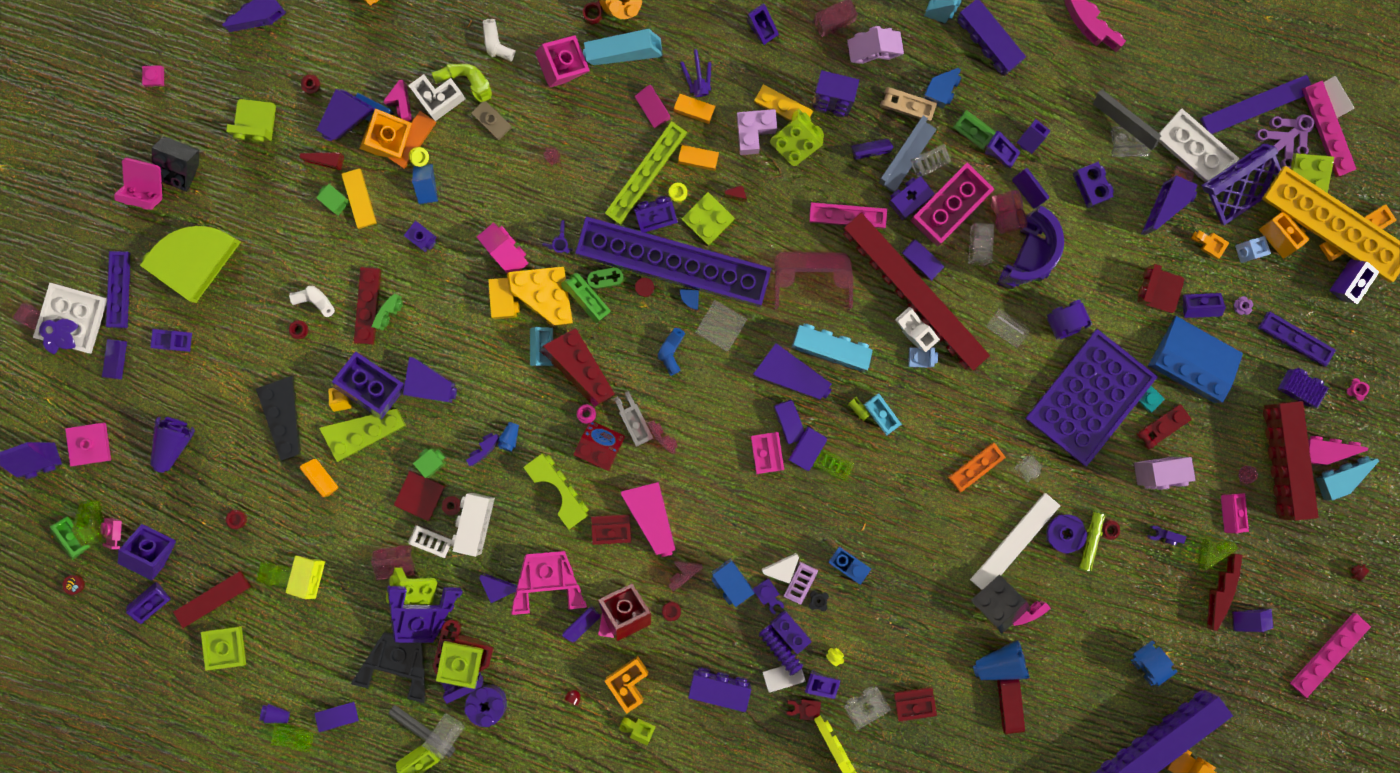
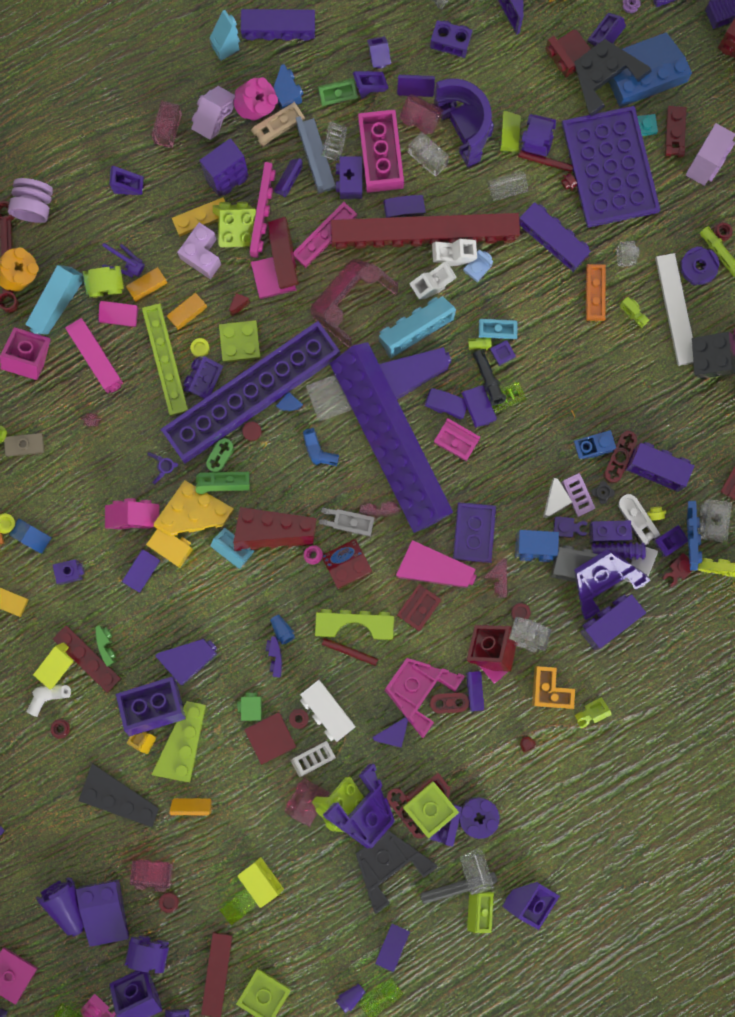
camera: 50 degrees left, 5 degrees down
none -> neon yellow panel [33,642,73,689]
none -> dark pink slope [65,318,123,393]
none -> dark purple slope [76,879,129,947]
none -> lime brick [83,266,124,298]
none -> dark purple slope [122,549,161,593]
none -> dark purple brick [124,935,169,973]
none -> clear pink brick [130,859,174,892]
none -> dark pink brick [233,77,278,121]
none -> dark pink plate [250,162,276,258]
none -> dark pink tile [251,257,296,299]
none -> dark red slope [268,217,299,289]
none -> dark red bar [321,638,378,666]
none -> dark purple brick [330,342,453,533]
none -> white brick [409,262,457,299]
none -> dark red plate [430,693,469,714]
none -> dark purple tile [453,502,496,563]
none -> black pin [473,350,507,405]
none -> dark purple plate [490,340,516,366]
none -> lime slope [500,111,521,152]
none -> clear brick [509,617,552,653]
none -> dark red bar [518,150,573,173]
none -> dark purple brick [519,202,591,272]
none -> dark grey slope [551,546,598,582]
none -> dark red plate [561,173,577,191]
none -> black wing [574,39,652,117]
none -> dark purple wing [574,549,651,620]
none -> dark red beam [604,431,637,484]
none -> white plate [618,494,660,545]
none -> lime plate [619,297,649,328]
none -> dark purple brick [625,442,695,492]
none -> blue wing [686,501,702,571]

